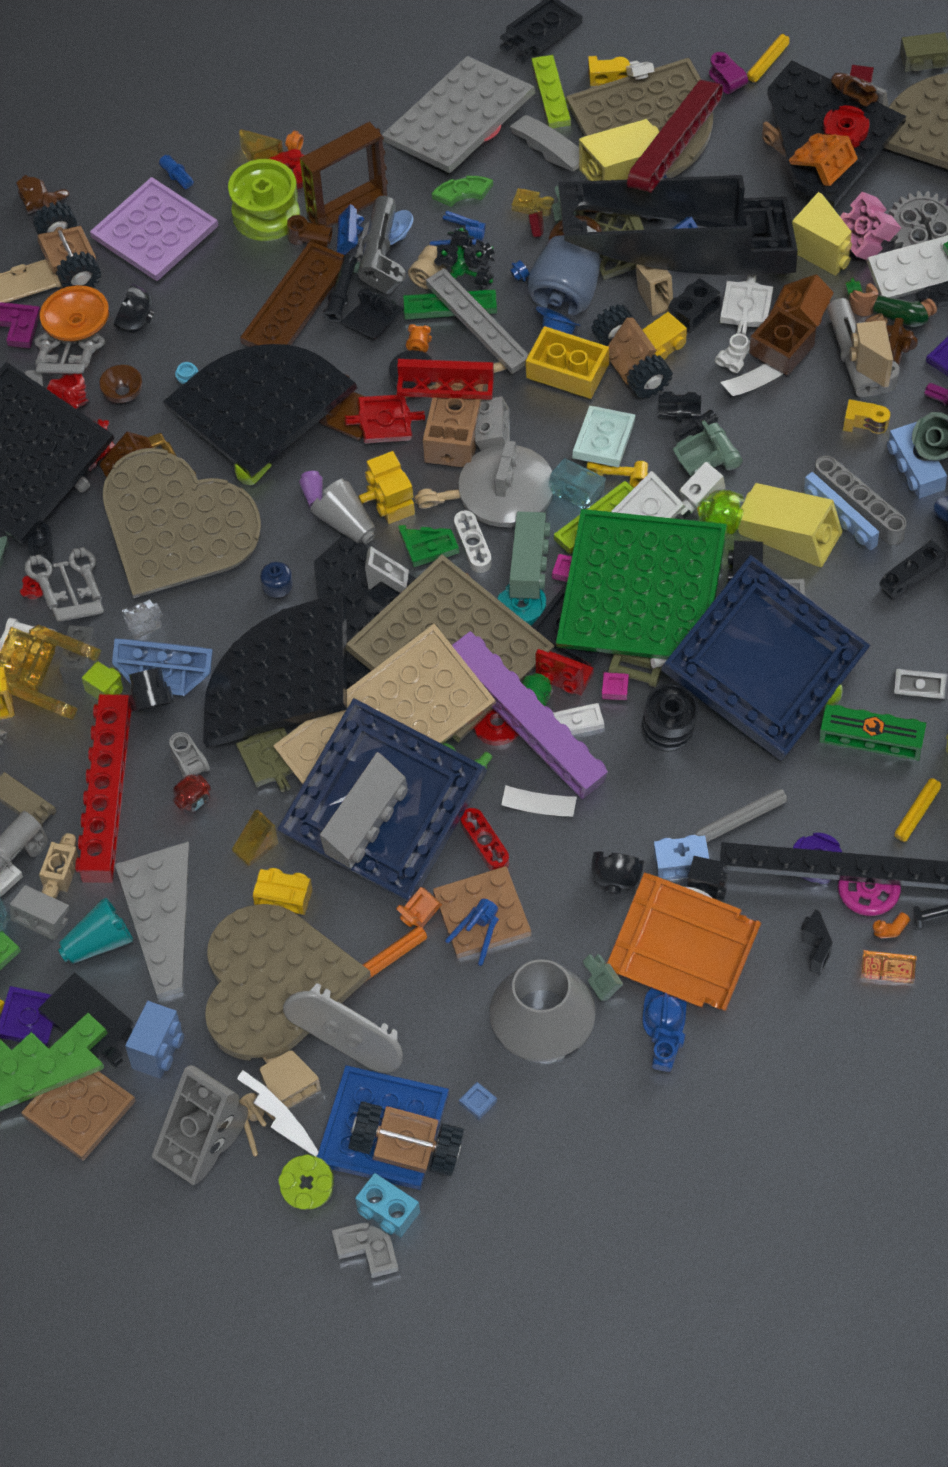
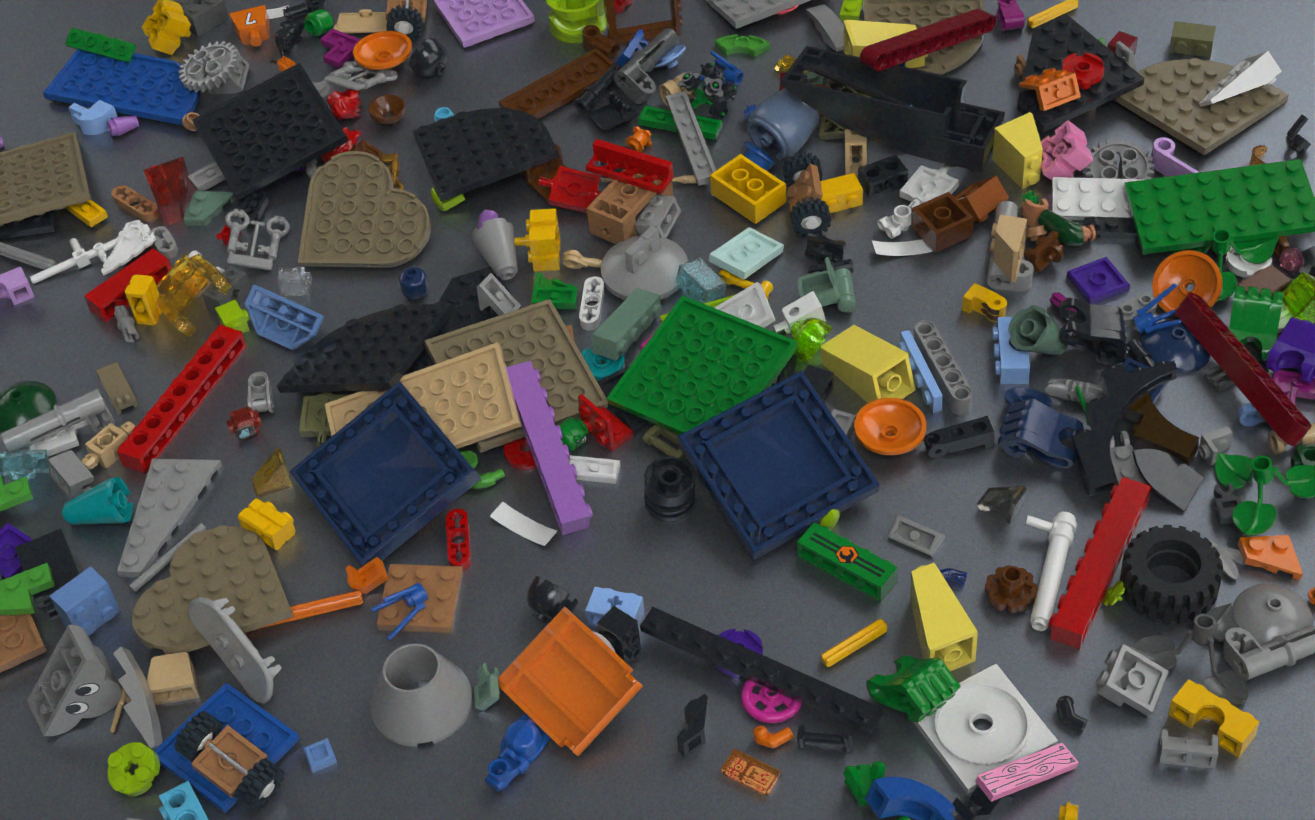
camera: 25 degrees right, 10 degrees down
black piece [129,668,174,712] -> none
light grey slope [320,752,408,869] -> none
dark pink plate [602,672,629,700] -> none
light grey axle [695,789,787,843] -> none
reddish brown animal [831,72,879,107] -> none
none -> light grey bar [128,523,207,593]
none -> orange dish [854,398,926,455]

